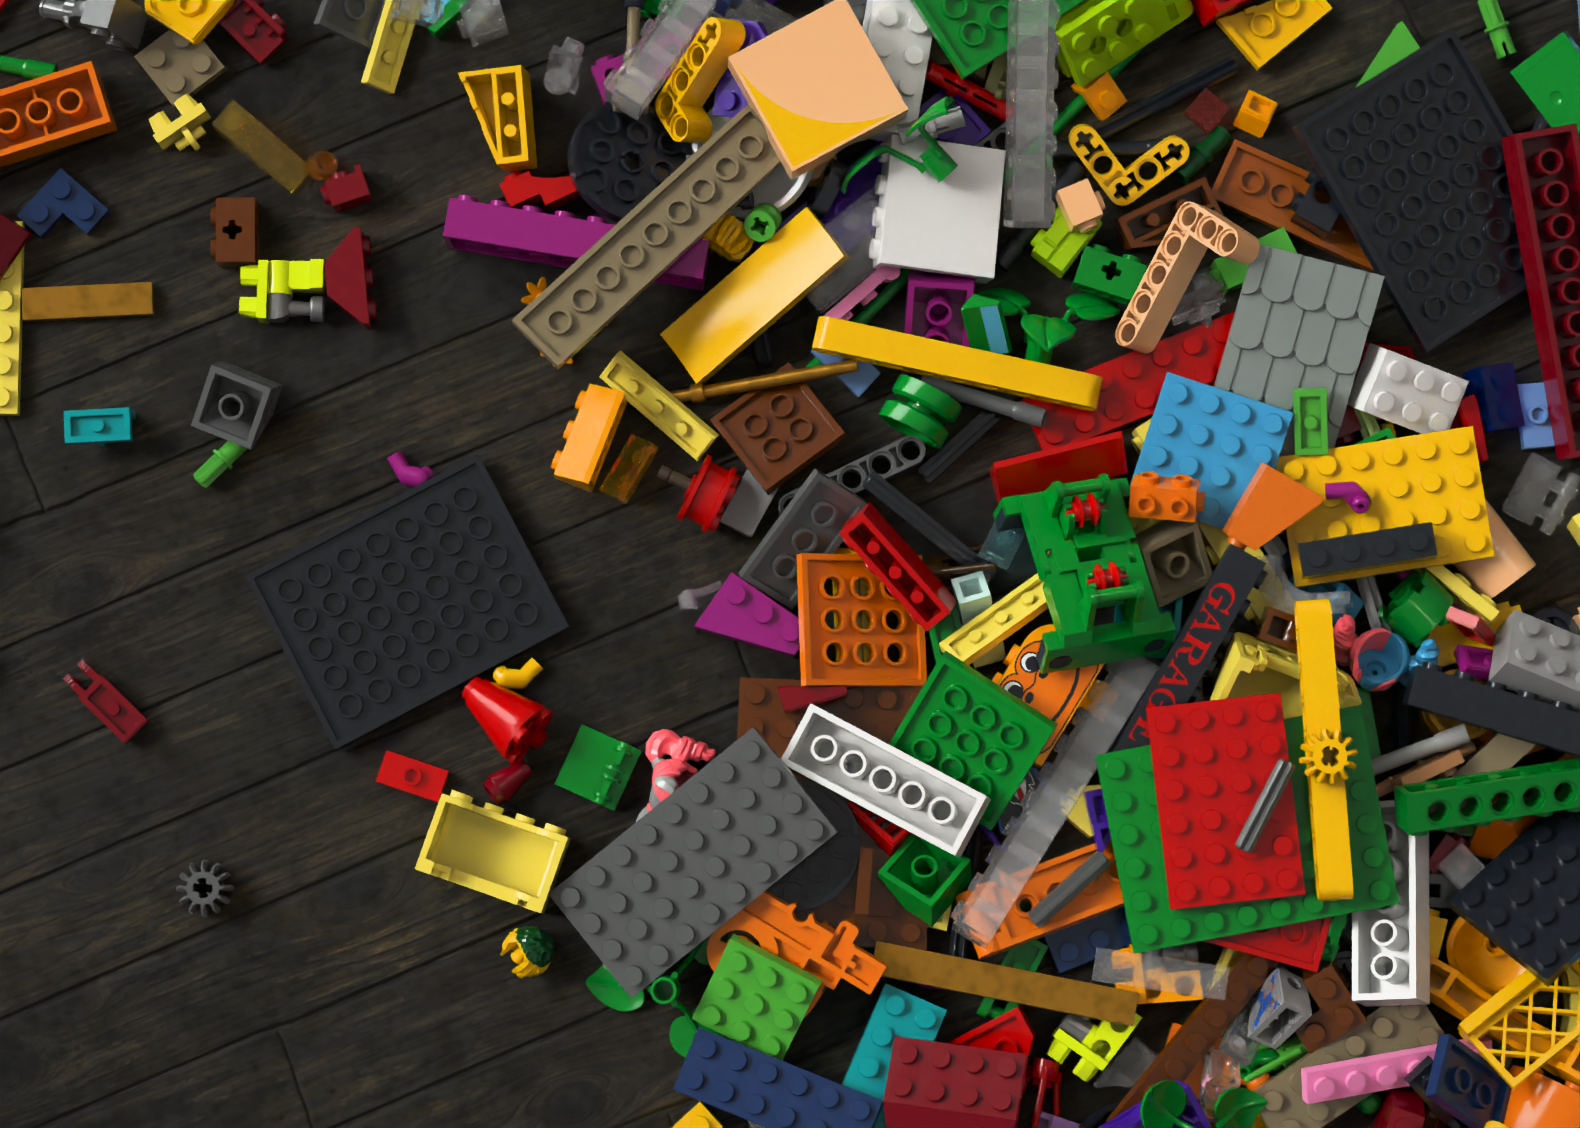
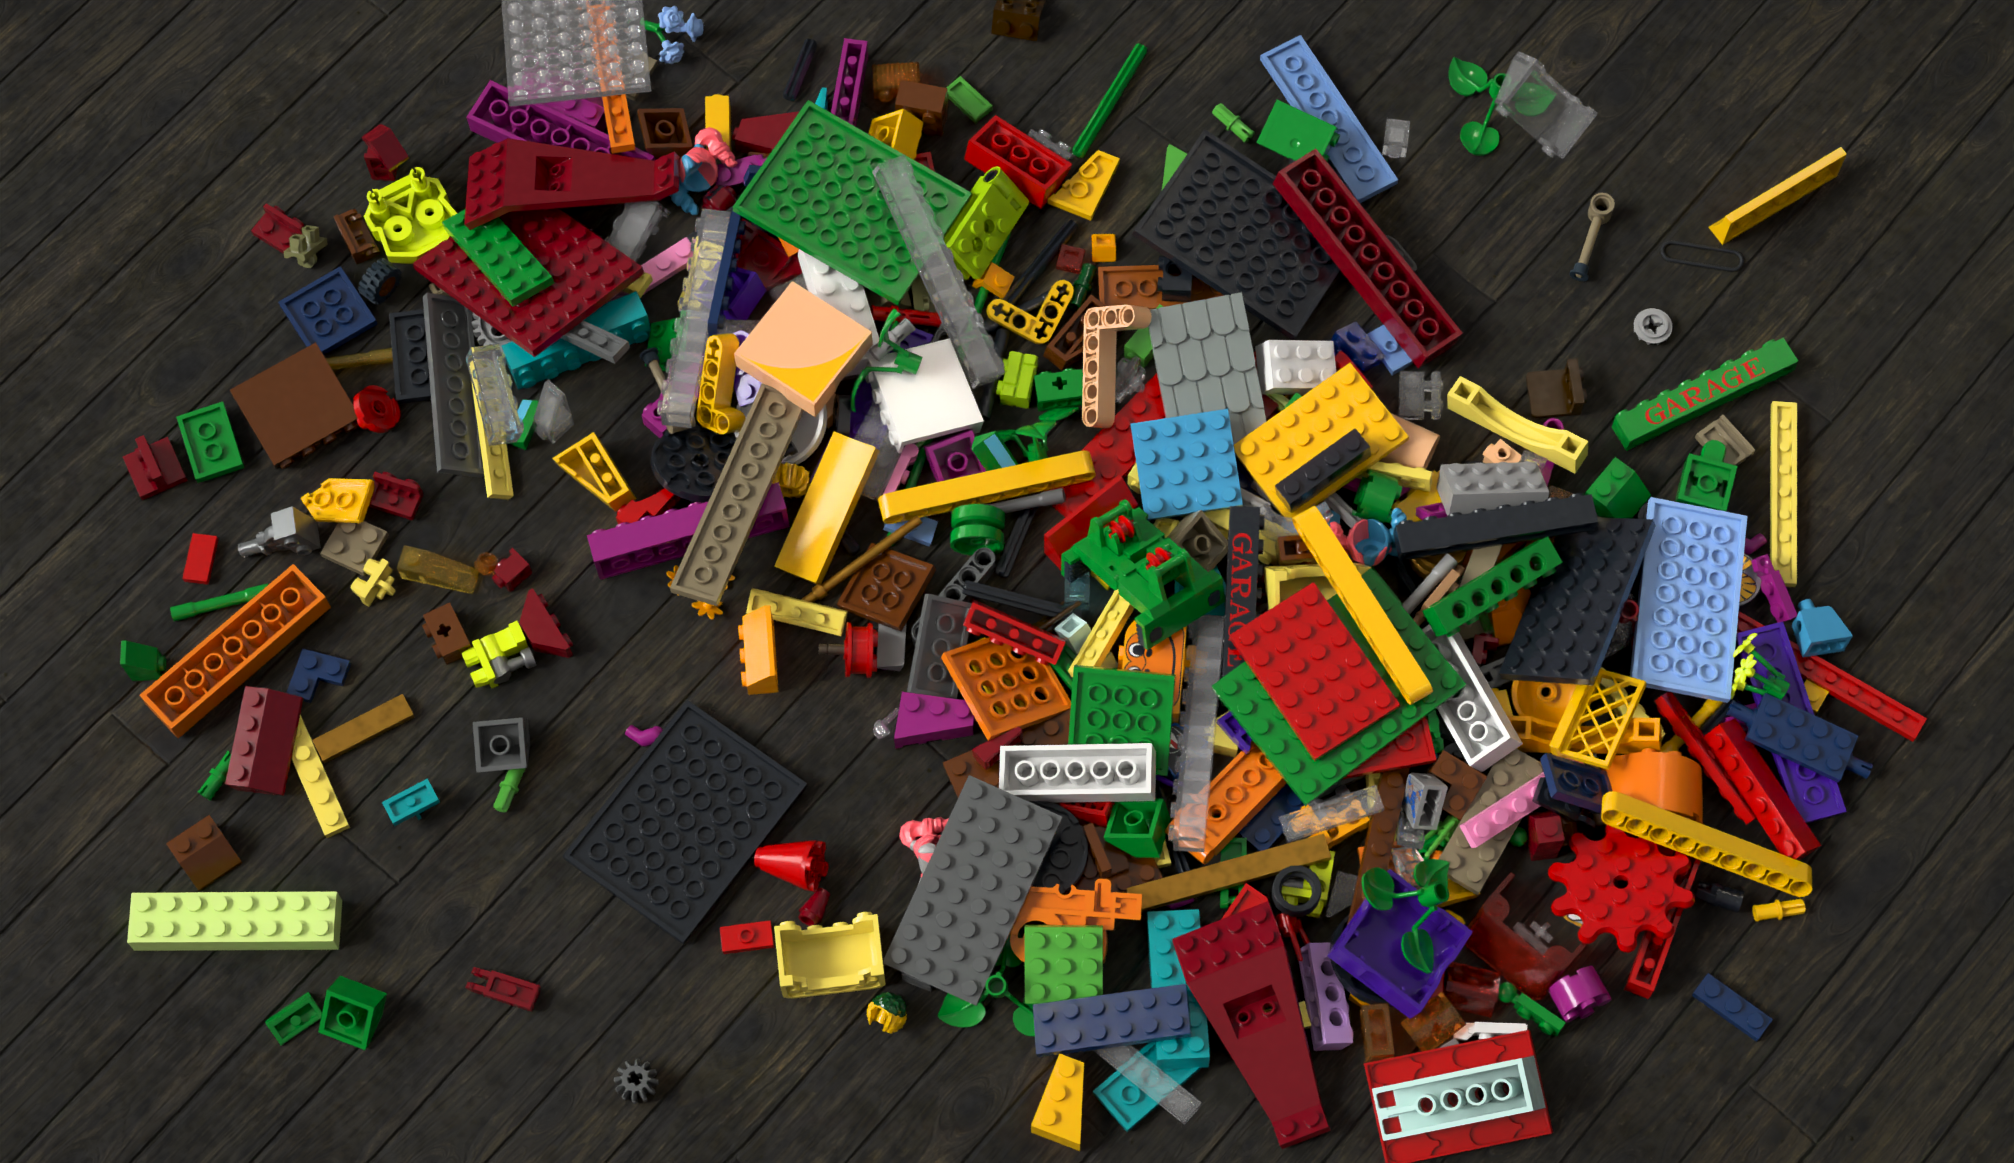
camera: 20 degrees left, 15 degrees down
yellow arm [493,658,543,689] -> none
clear hips [544,37,584,95] -> none
green hinge [555,724,642,811] -> none
clear yellow plate [599,434,659,504] -> none
bright green wheel [744,202,782,242] -> none
dark grey axle [1028,851,1110,928] -> none
light nougat brick [1055,178,1105,233] -> none
orange brick [1129,471,1206,523] -> none
orange slope [1222,462,1324,551] -> none
dark grey axle [1235,759,1295,853] -> none
bright green plate [1293,387,1328,456] -> none
yellow gear [1299,727,1358,785] -> none
magenta arm [1325,481,1371,514] -> none
clear tile [1436,842,1485,890] -> none
red tile [1445,606,1496,646] -> none
none -> black tyre [1272,865,1321,917]

